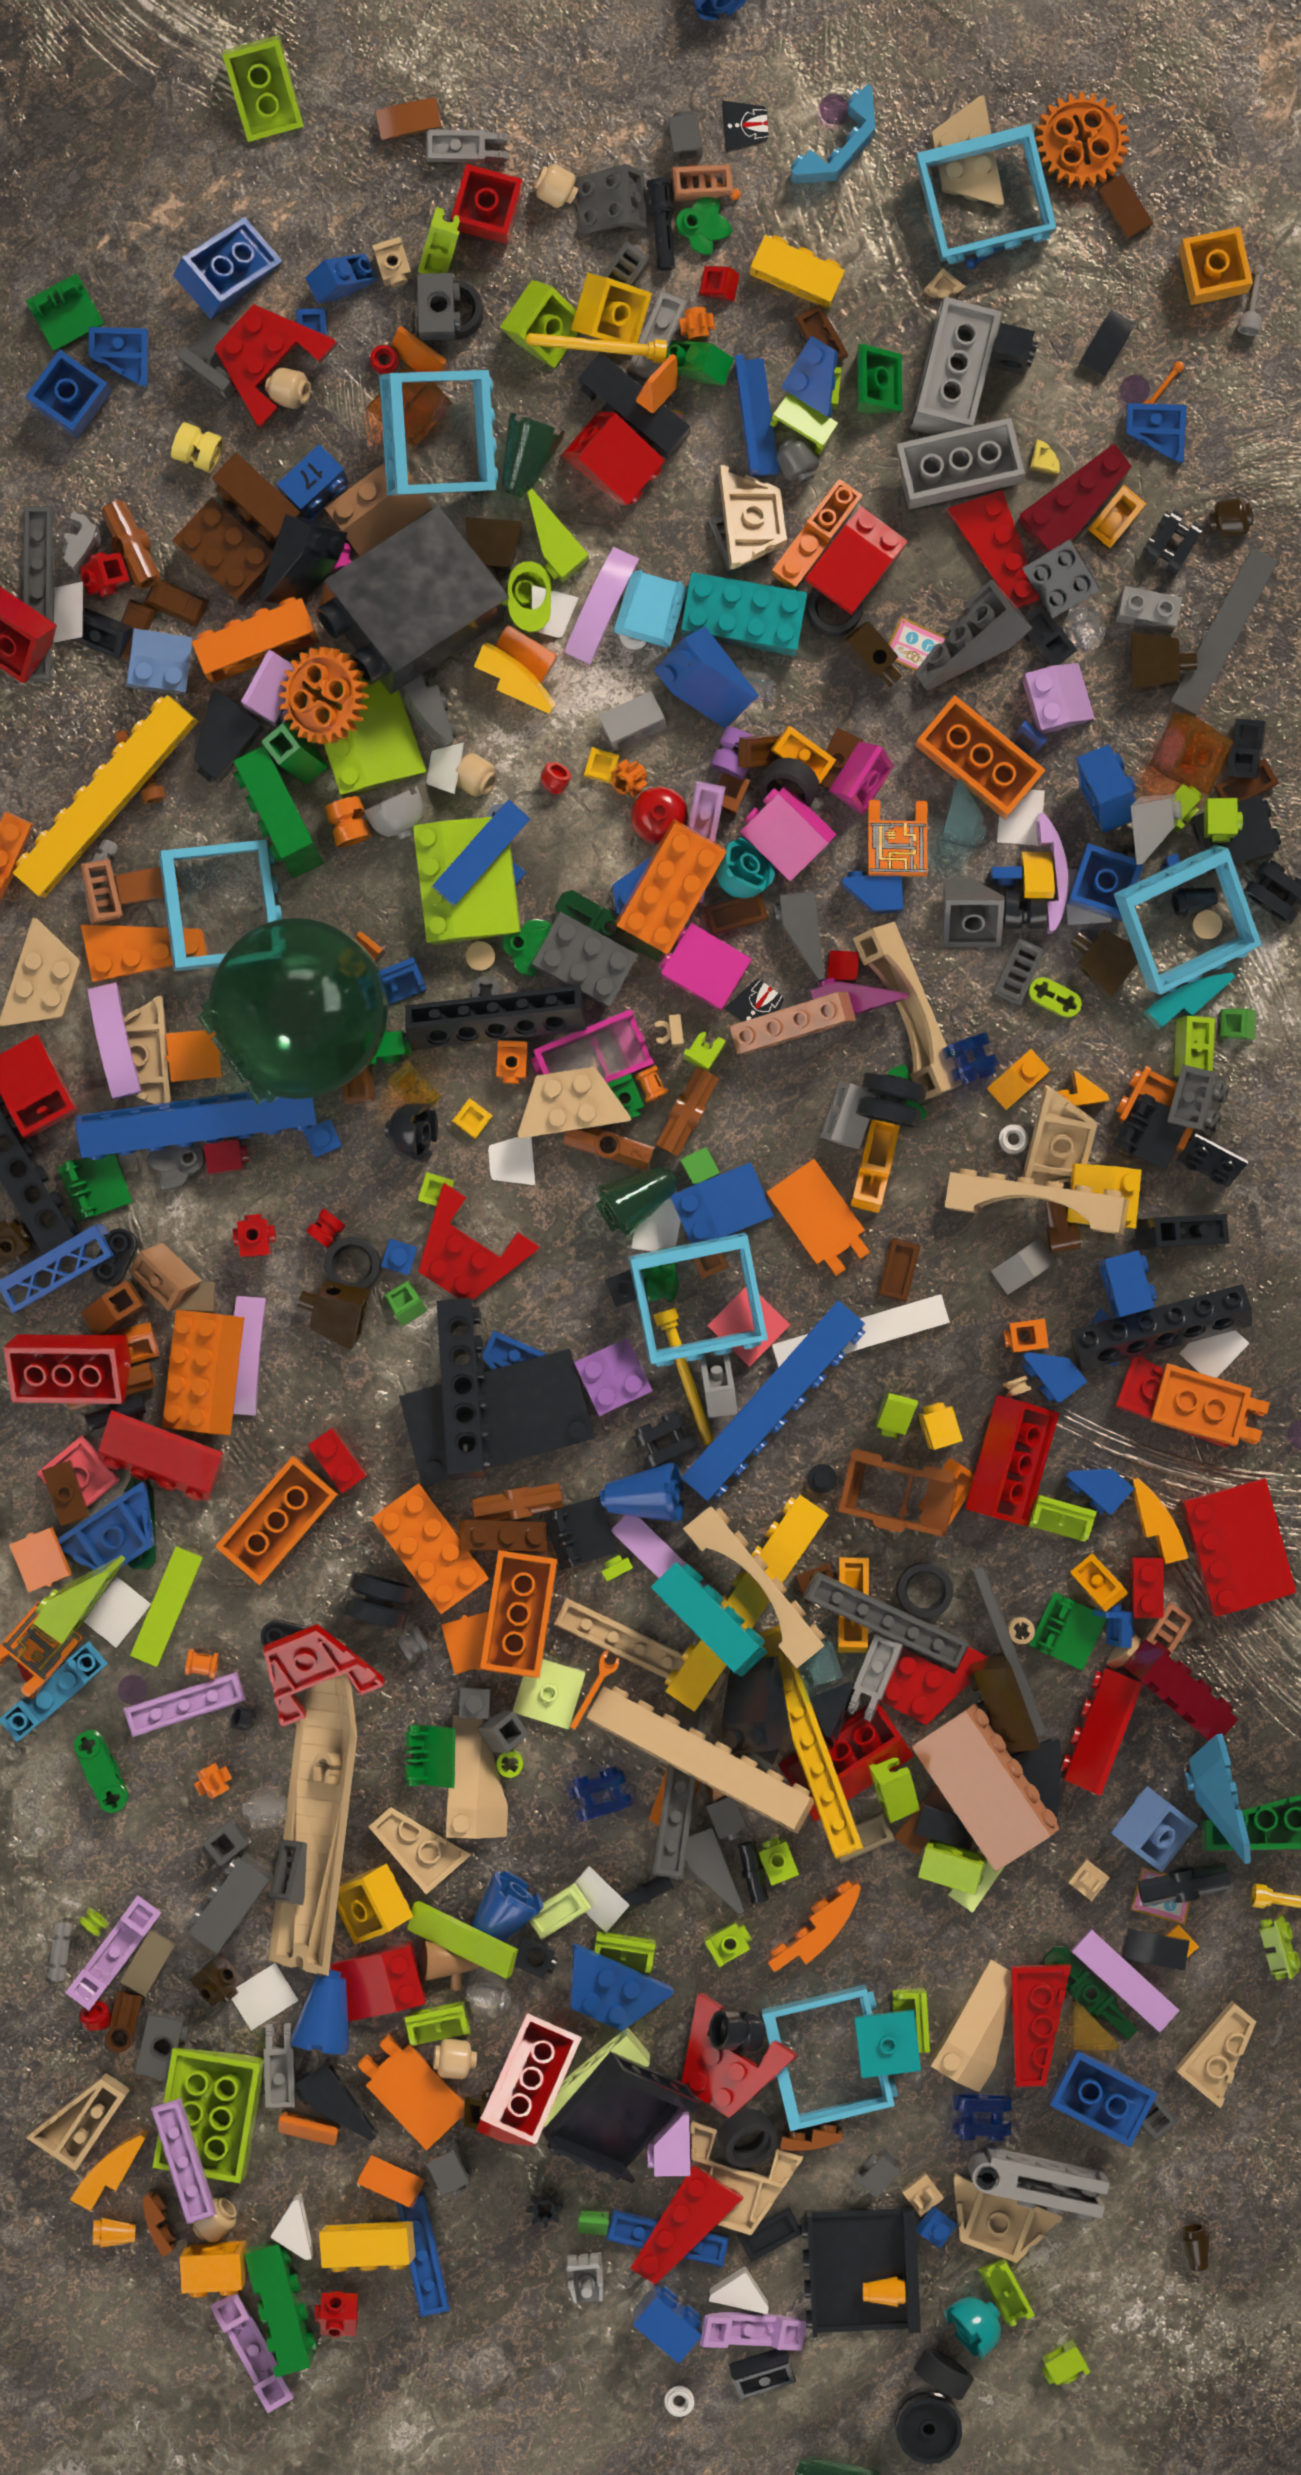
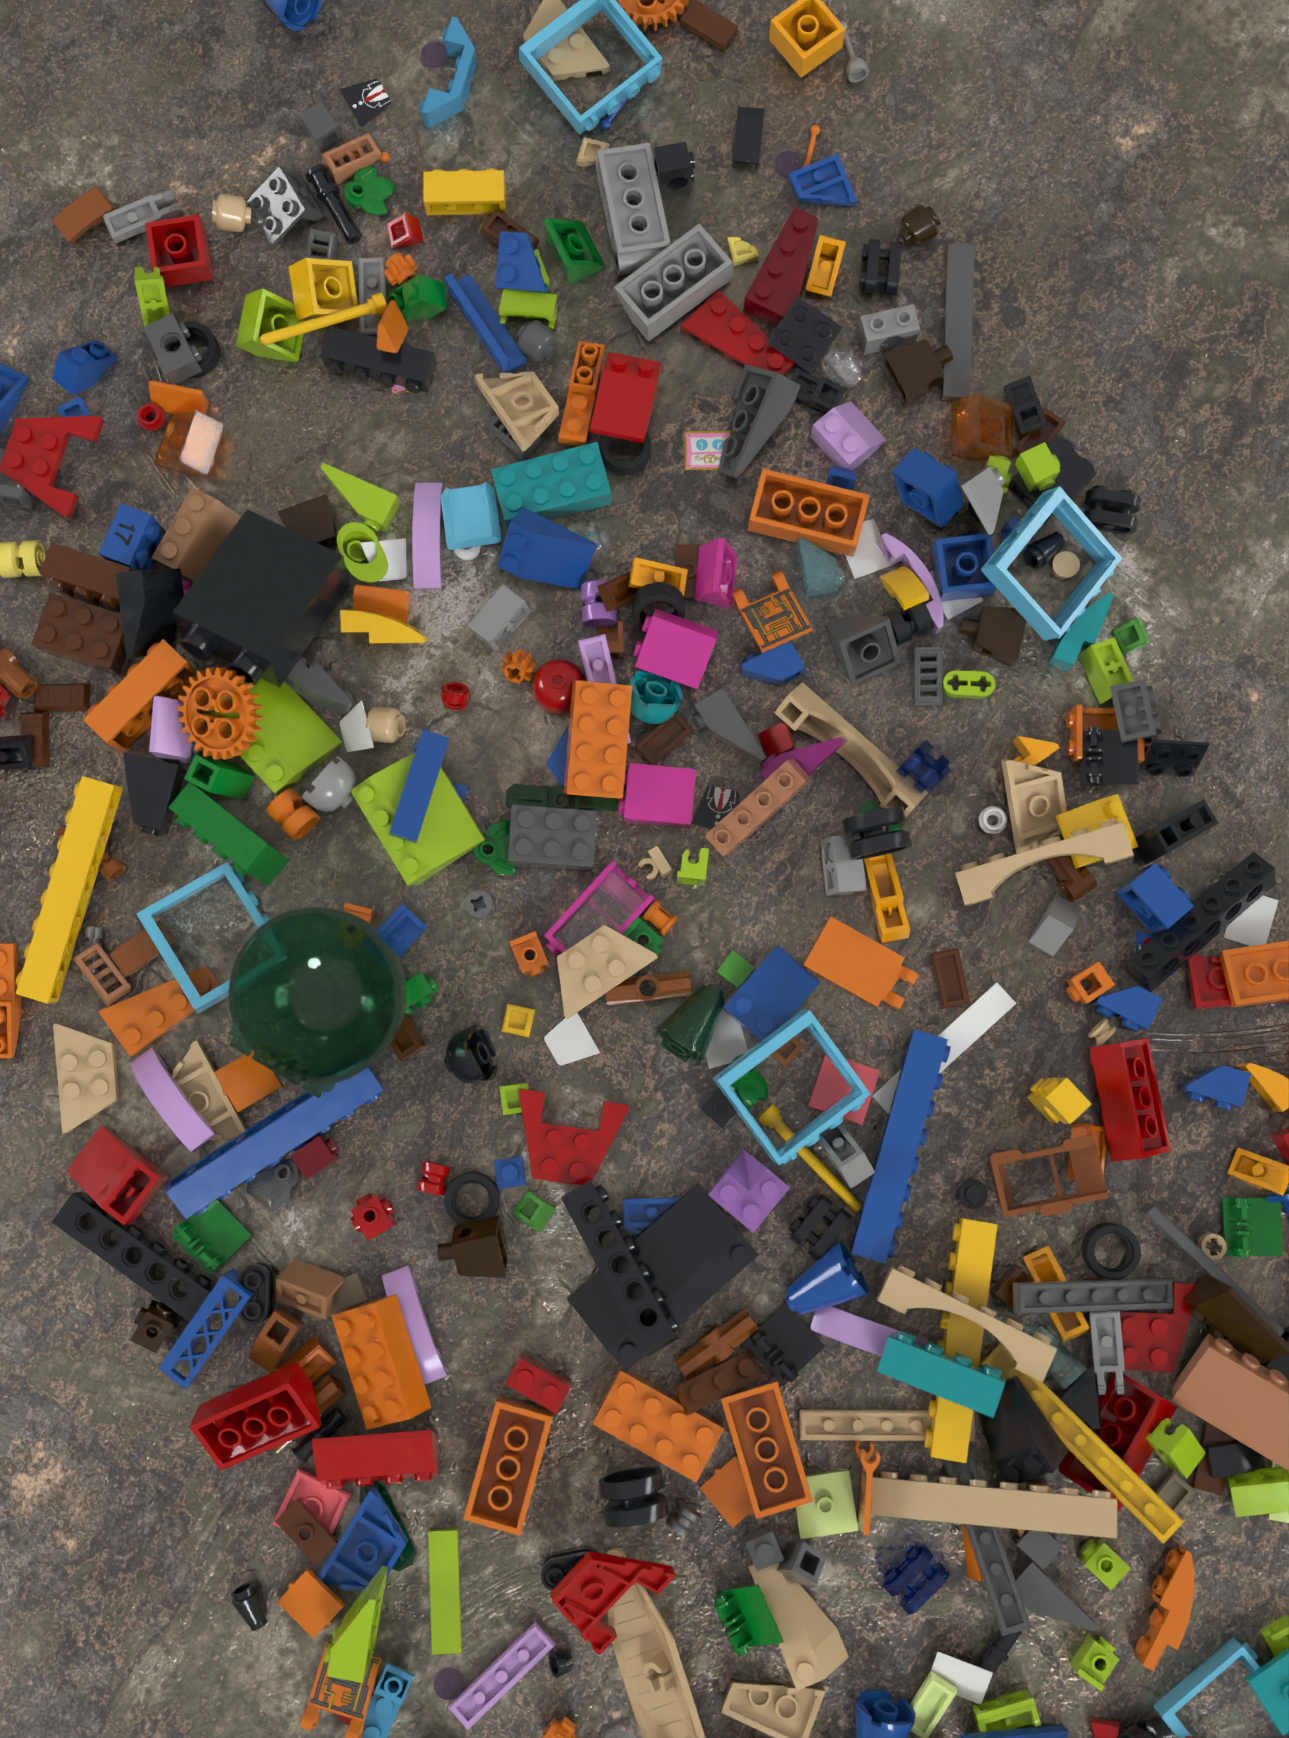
camera: 25 degrees left, 5 degrees down
white sticker [84,1577,151,1648] -> none
medium blue slope [126,628,192,696] -> none
orange bush [185,1649,219,1680] -> none
tan head [265,368,311,409] -> none
blue plate [303,1119,343,1158] -> none
tan brick [372,237,413,287] -> none
medium azure window [379,370,498,496] -> none
clear yellow slope [387,1061,441,1109] -> none
black brick [405,985,587,1050] -> none
tan tile [466,941,495,972] -> none
lime bush [497,1750,524,1778] -> none
clear green cone [502,412,566,498] -> none
red slope [560,411,665,505] -> none
yellow tile [584,747,620,785] -> none
lime plate [601,1554,633,1582] -> none
dark orange piece [656,1067,719,1157] -> none
black pin [738,1841,769,1904] -> none
dark brown torso [839,621,903,687] -> none
lime slope [875,1393,918,1439] -> none
light orange slope [986,1049,1051,1110] -> none
blue plate [990,866,1022,887] -> none
lime hinge [1028,1495,1097,1542] -> none

